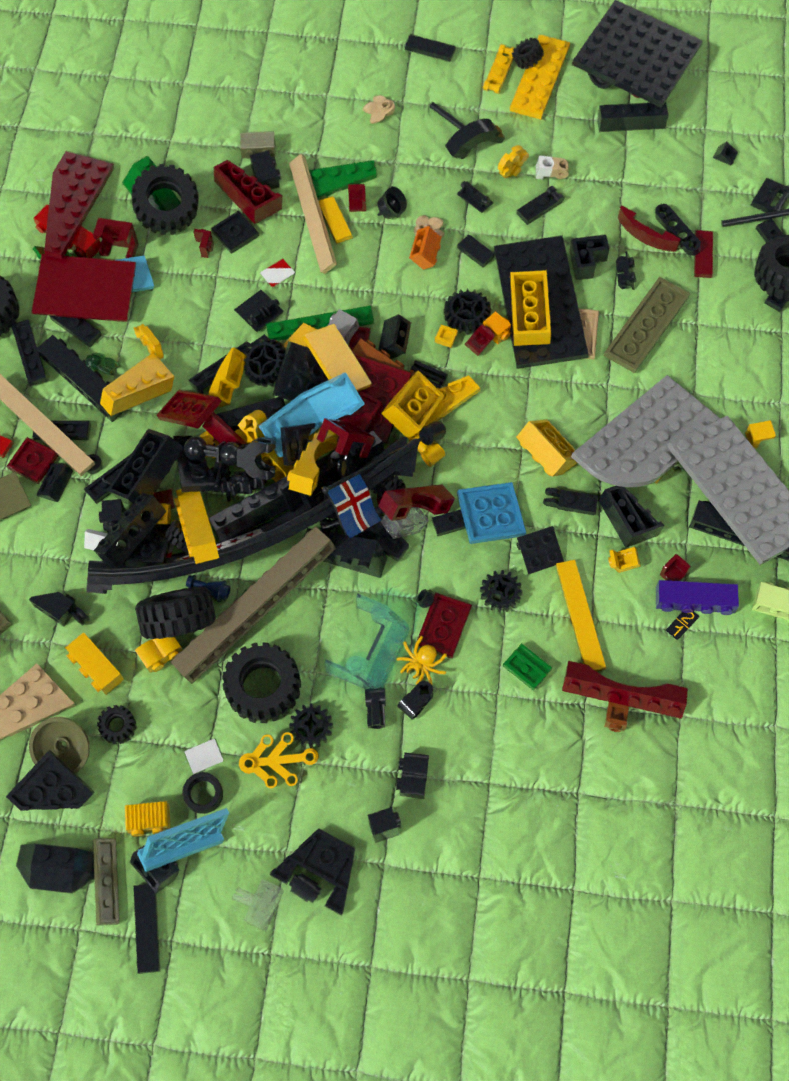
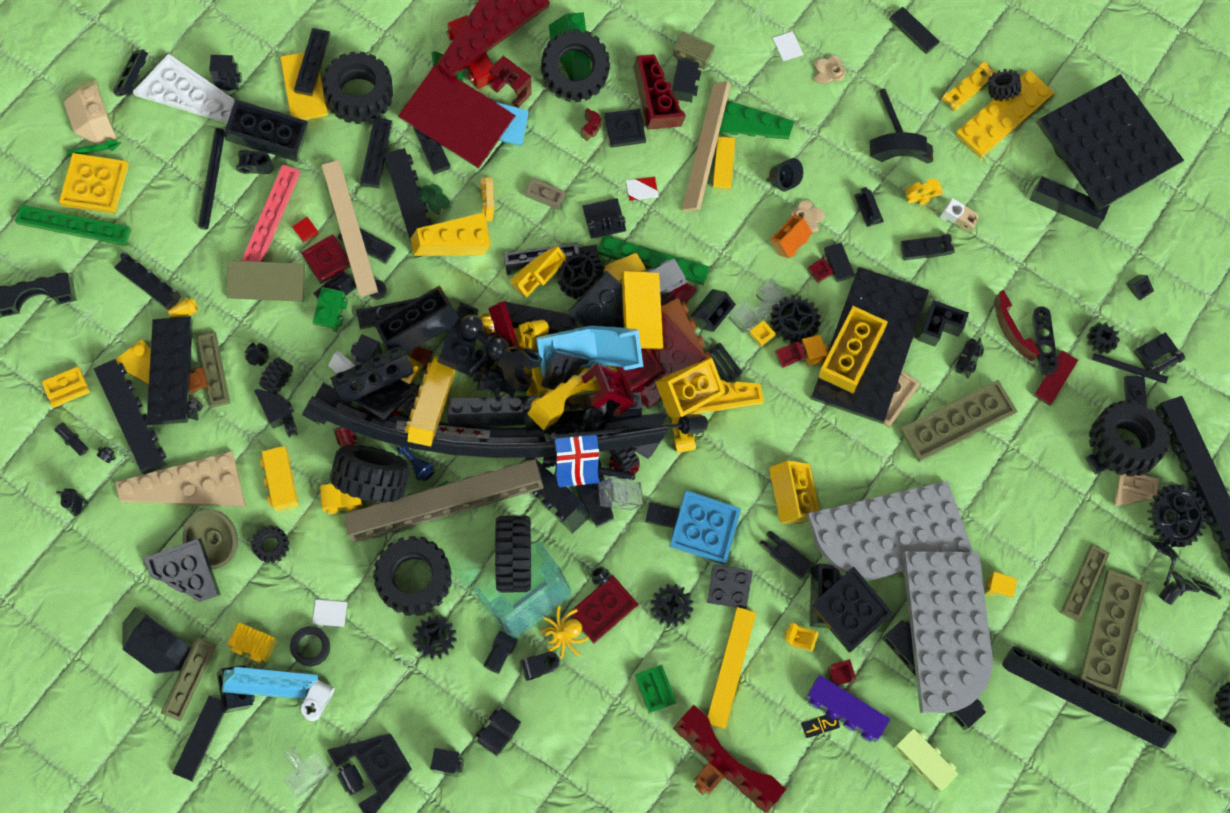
camera: 20 degrees right, 5 degrees up
dark red tile [156,390,222,429] -> none
yellow plant [239,732,319,788] -> none
dark red panel [348,184,366,212] -> none
dark red arch [379,484,455,521] -> none
none -> black gear [245,342,270,366]
none -> black tyre [259,357,293,394]
none -> white piece [301,680,335,721]
none -> green bracket [312,287,348,332]
none -> dark red piece [333,427,357,448]
none -> black tyre [495,515,531,593]
none -> dark tan plate [525,178,566,210]
none -> clear arch [728,278,787,334]
none -> white sticker [773,31,804,61]
none -> dark red tile [807,258,834,283]
none -> black plate [809,567,893,652]
none -> black gear [1086,322,1120,354]

